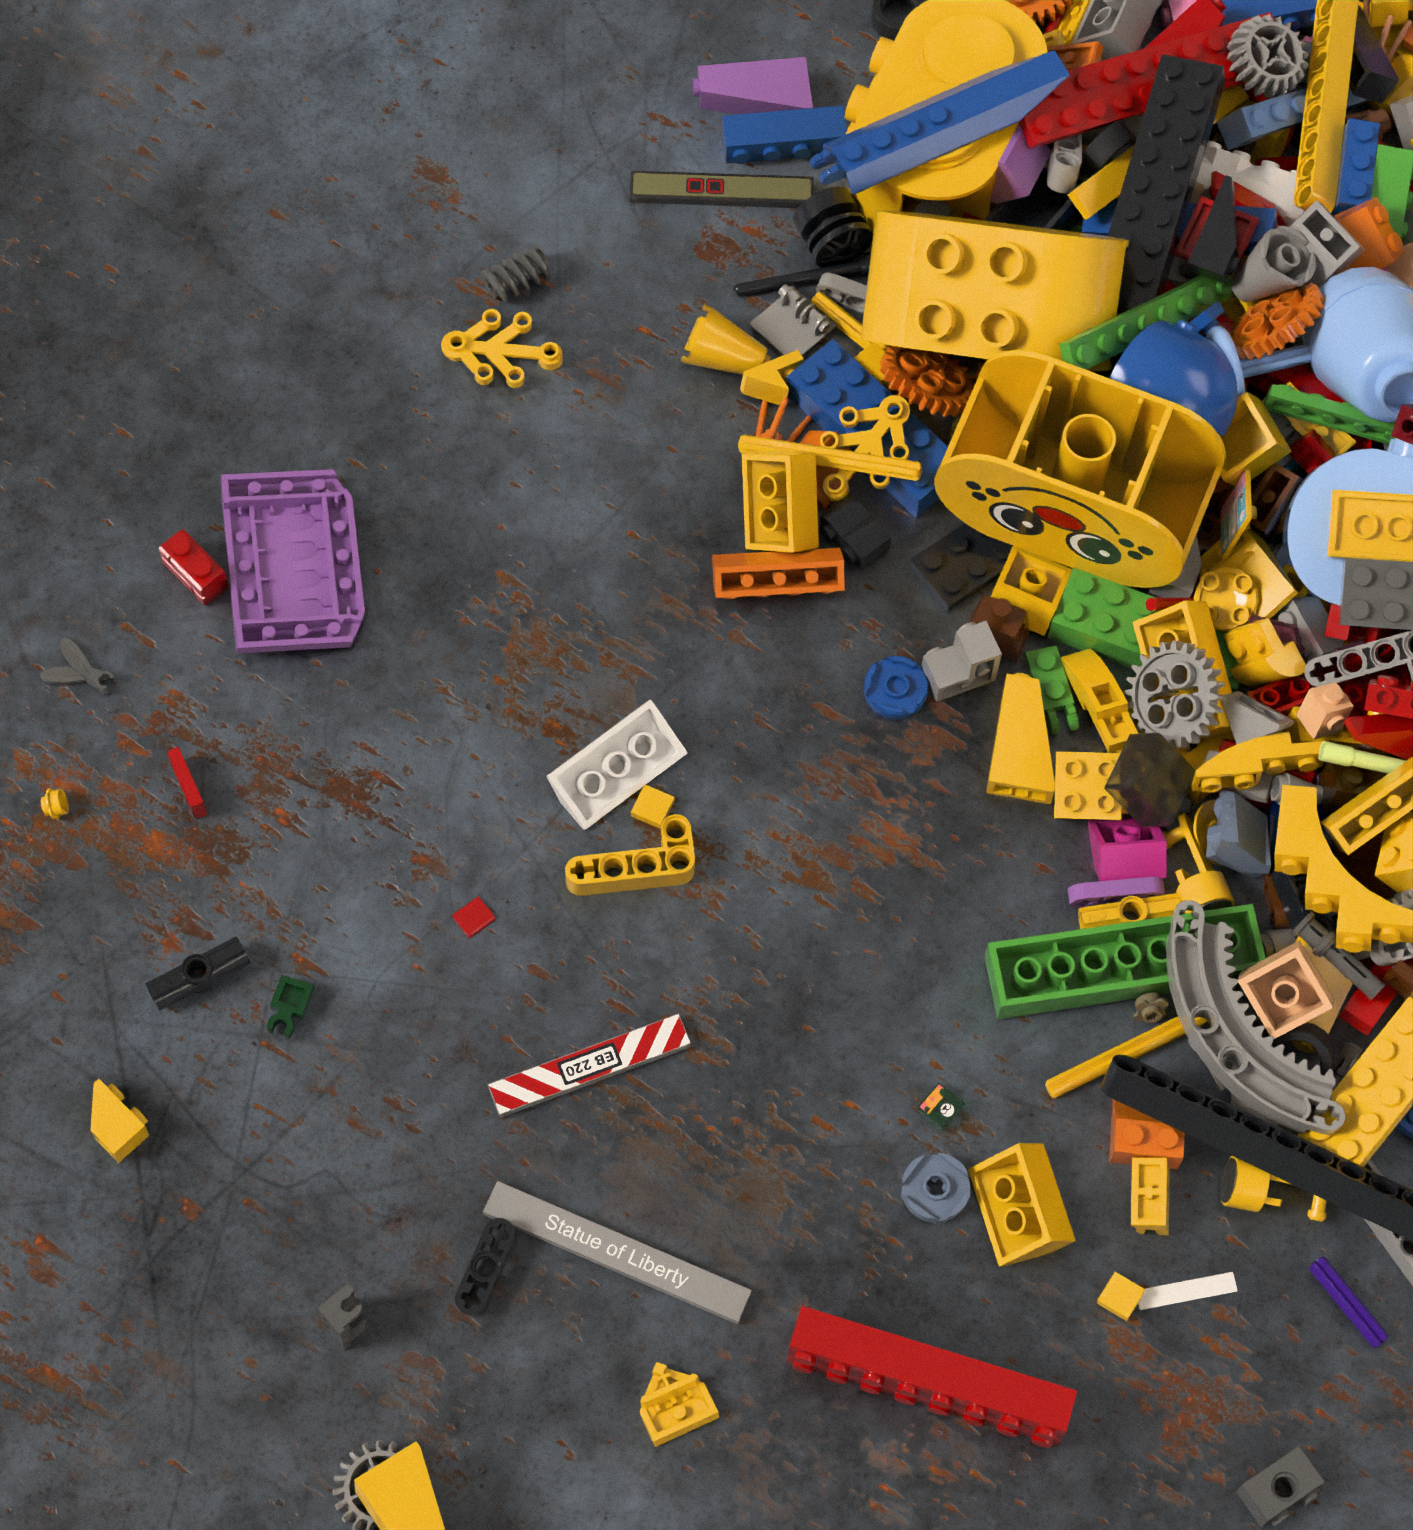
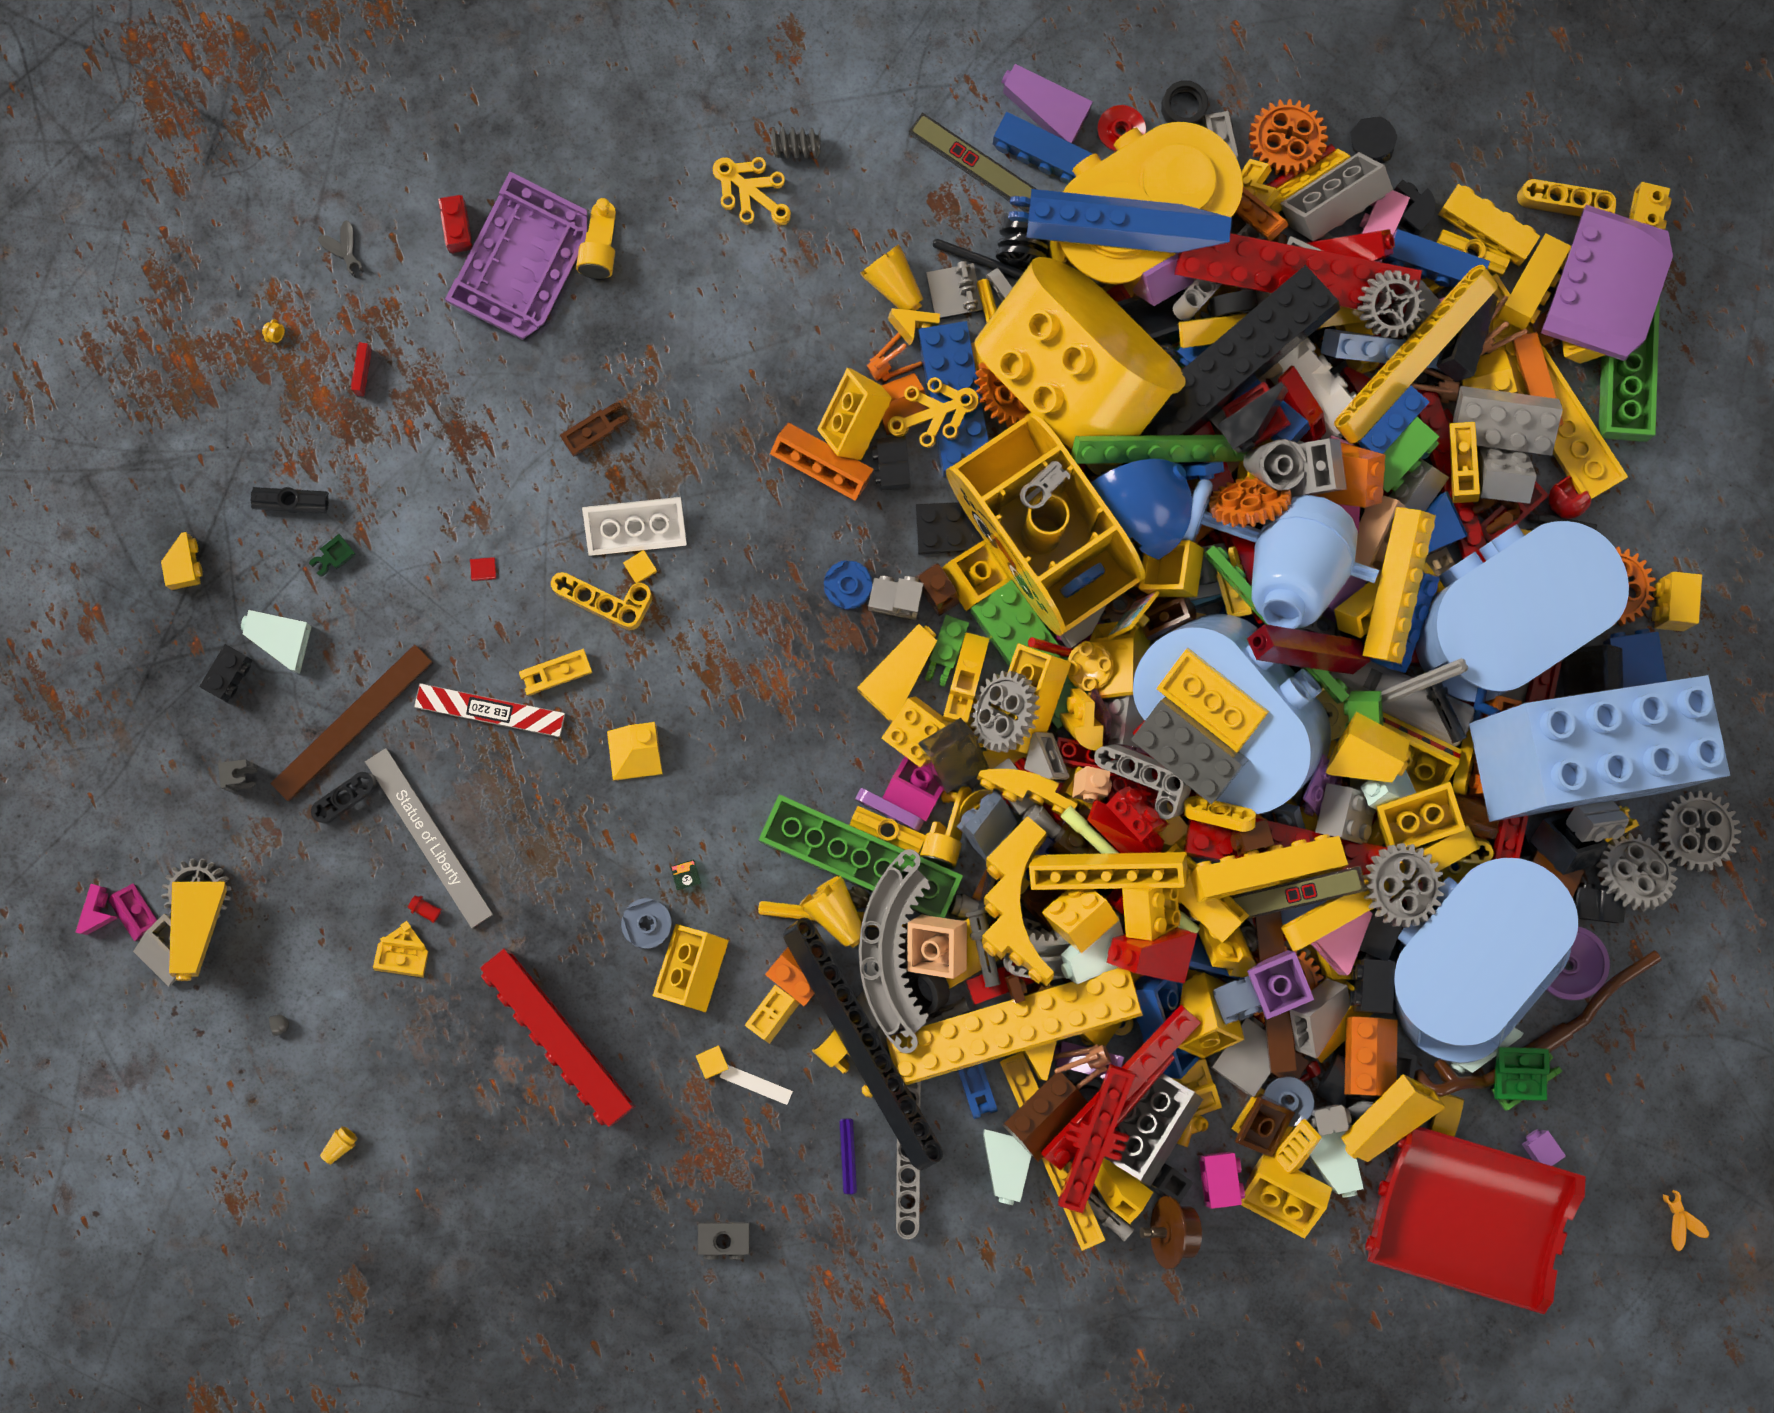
camera: 30 degrees right, 15 degrees up
yellow axle [738,435,922,481] -> none
red tile [1289,429,1335,474] -> none
none -> black brick [199,644,253,703]
none -> light aqua slope [241,610,312,674]
none -> reddish brown tile [270,644,433,801]
none -> red pin [408,895,442,923]
none -> yellow plate [519,648,592,696]
none -> reddish brown hinge [560,402,630,457]
none -> yellow piece [576,198,616,279]
none -> yellow slope [607,722,663,781]
none -> yellow cone [800,876,862,948]
none -> light grey piece [1020,461,1070,509]
none -> blue tile [1059,563,1105,598]
none -> red dish [1098,105,1146,152]

